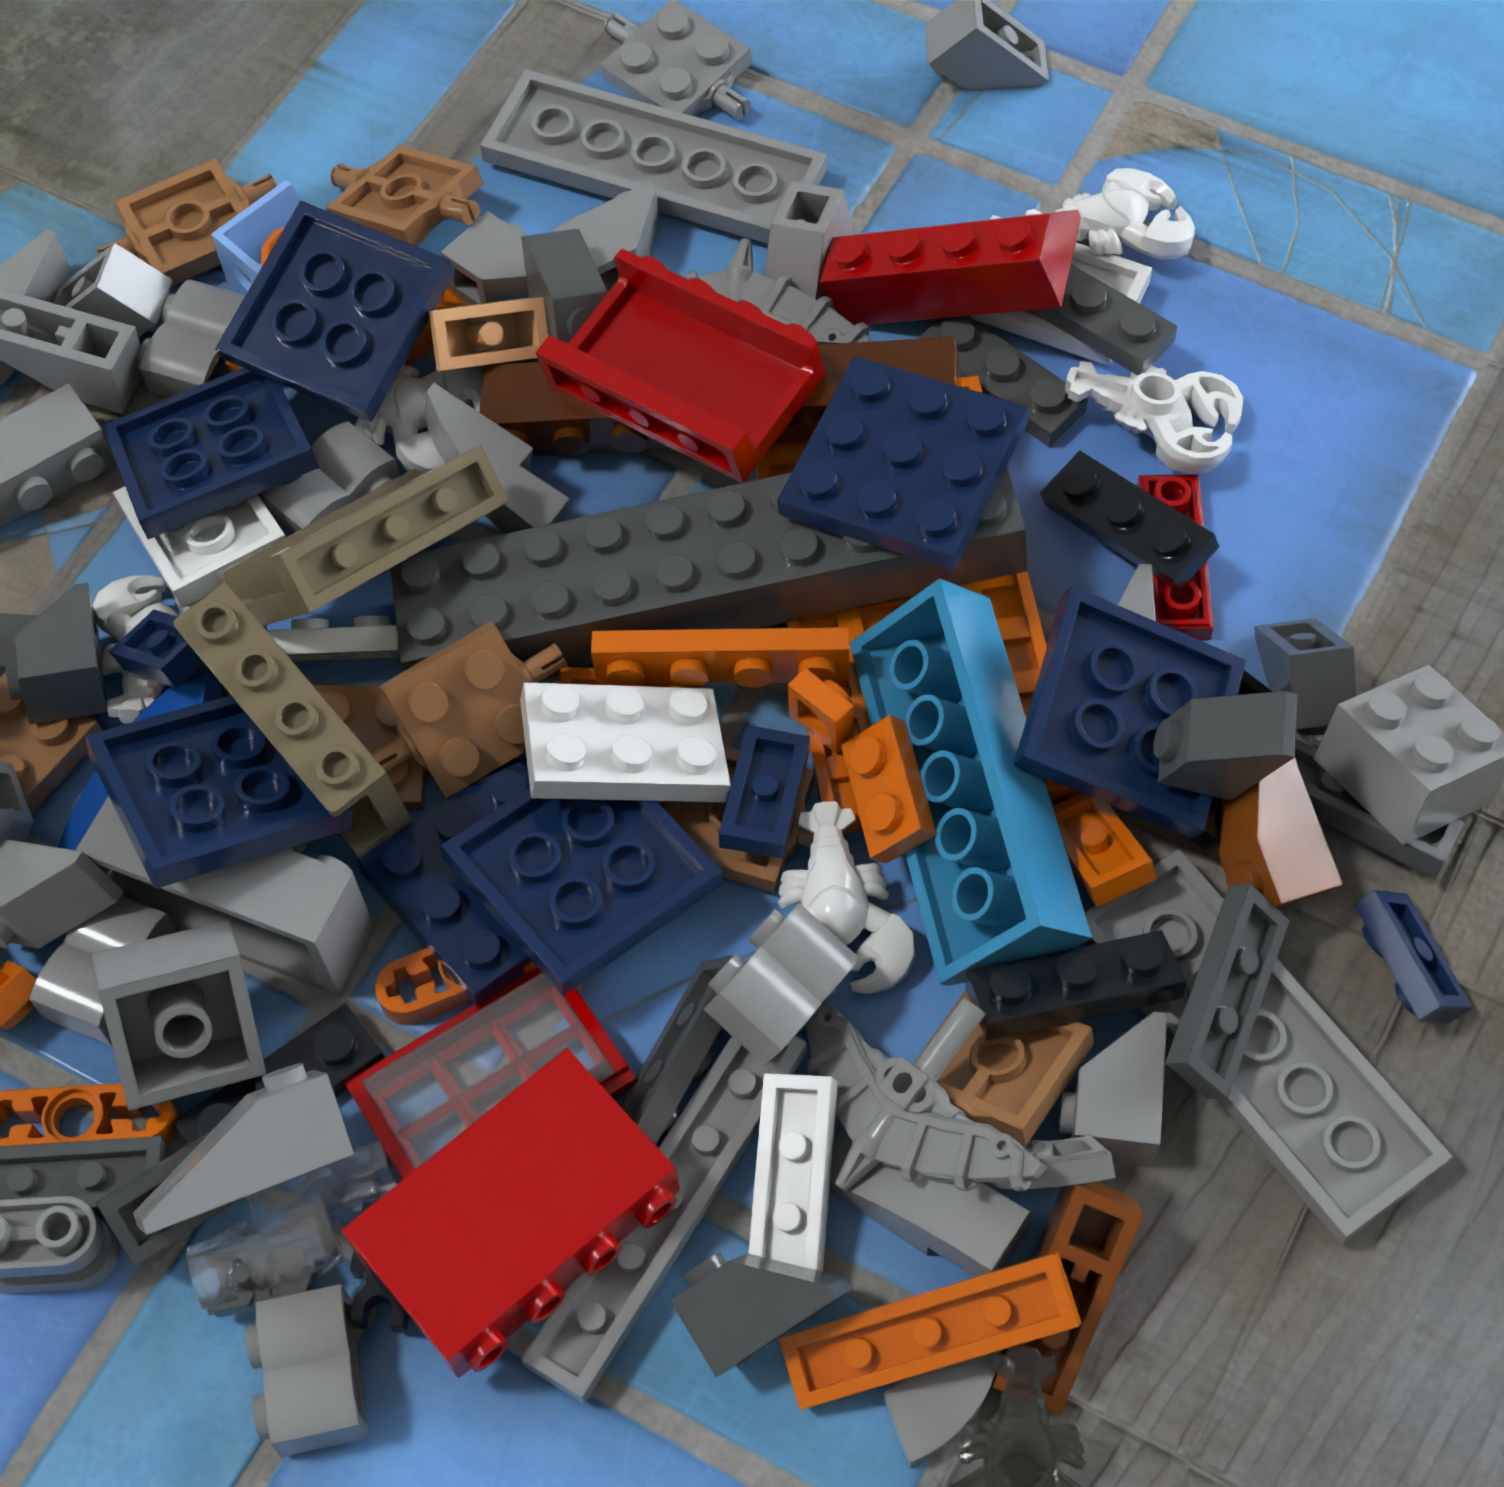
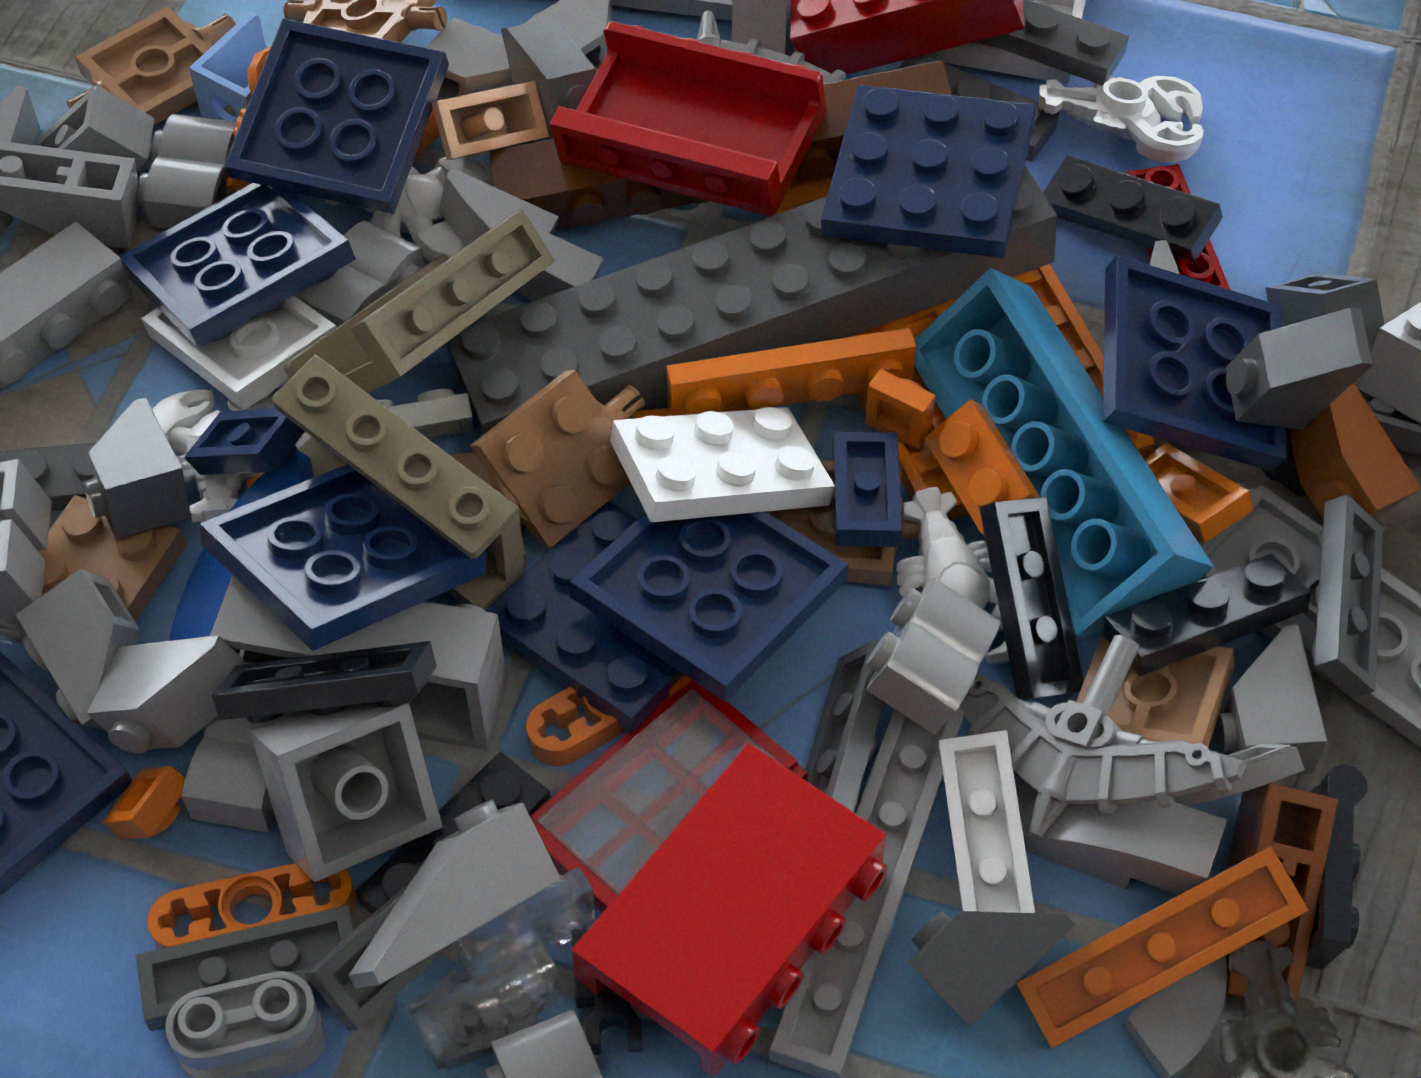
camera: 15 degrees left, 5 degrees down
none -> black plate [212,641,437,723]
none -> black plate [979,497,1084,701]
none -> black plate [1305,764,1368,970]

